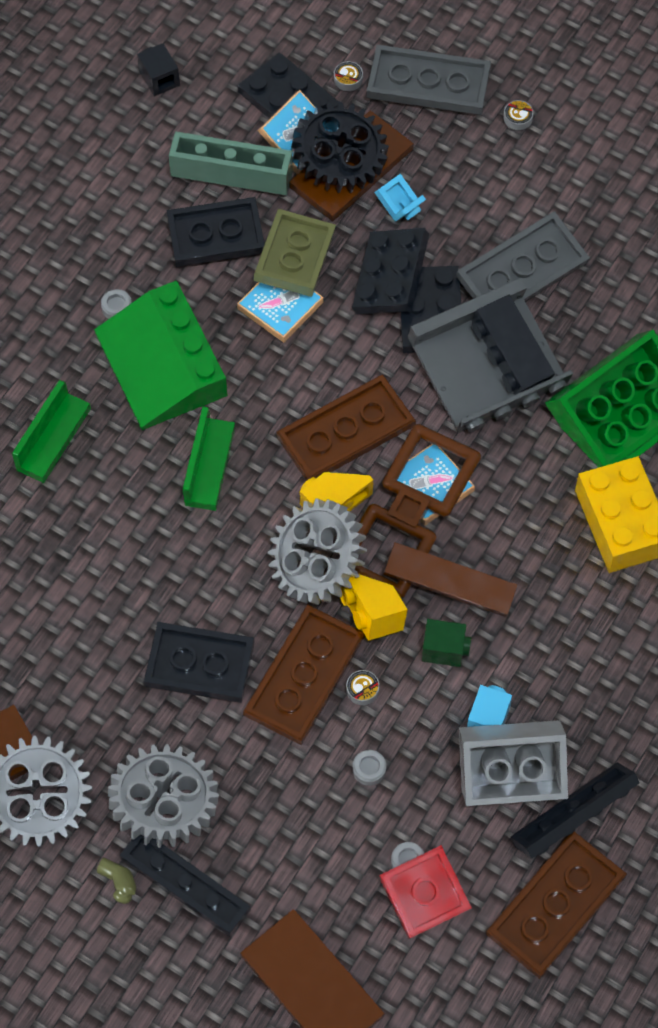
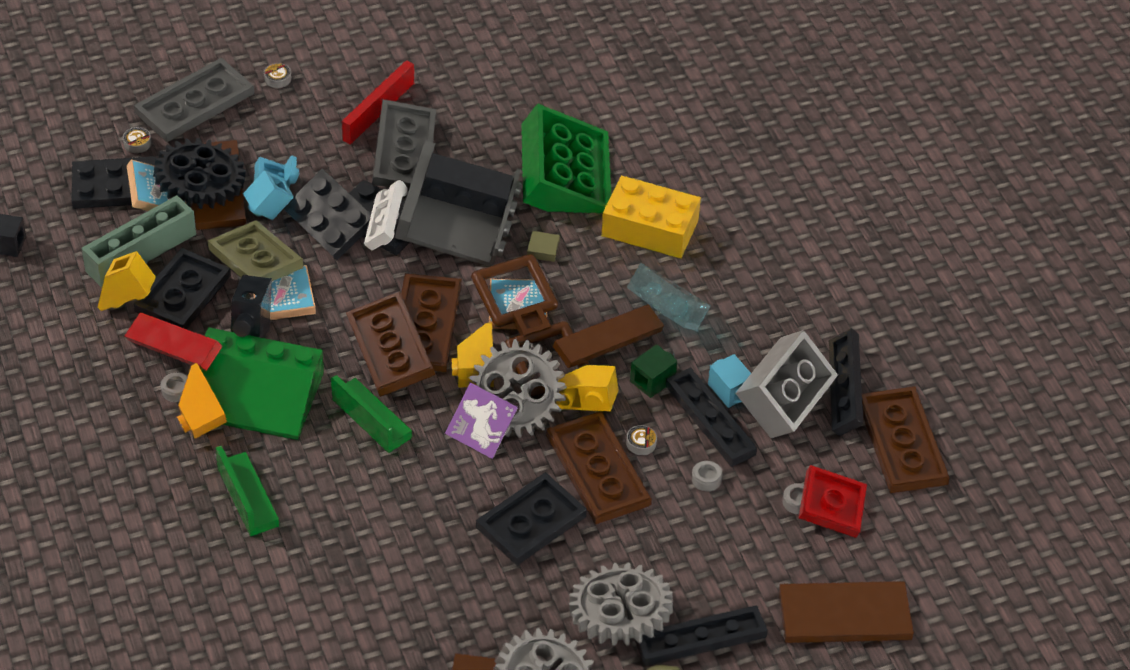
camera: 55 degrees left, 15 degrees down
none -> yellow slope [98,251,156,311]
none -> red tile [124,312,222,371]
none -> light orange slope [177,363,227,439]
none -> black torso [230,275,272,338]
none -> medium azure brick [243,170,294,220]
none -> red tile [342,60,414,145]
none -> reddish brown tile [346,291,435,397]
none -> white plate [364,180,408,251]
none -> medium lavender sticker [445,383,518,459]
none -> olive tile [527,231,560,262]
none -> clear light blue slope [627,263,711,331]
none -> black plate [665,368,757,467]

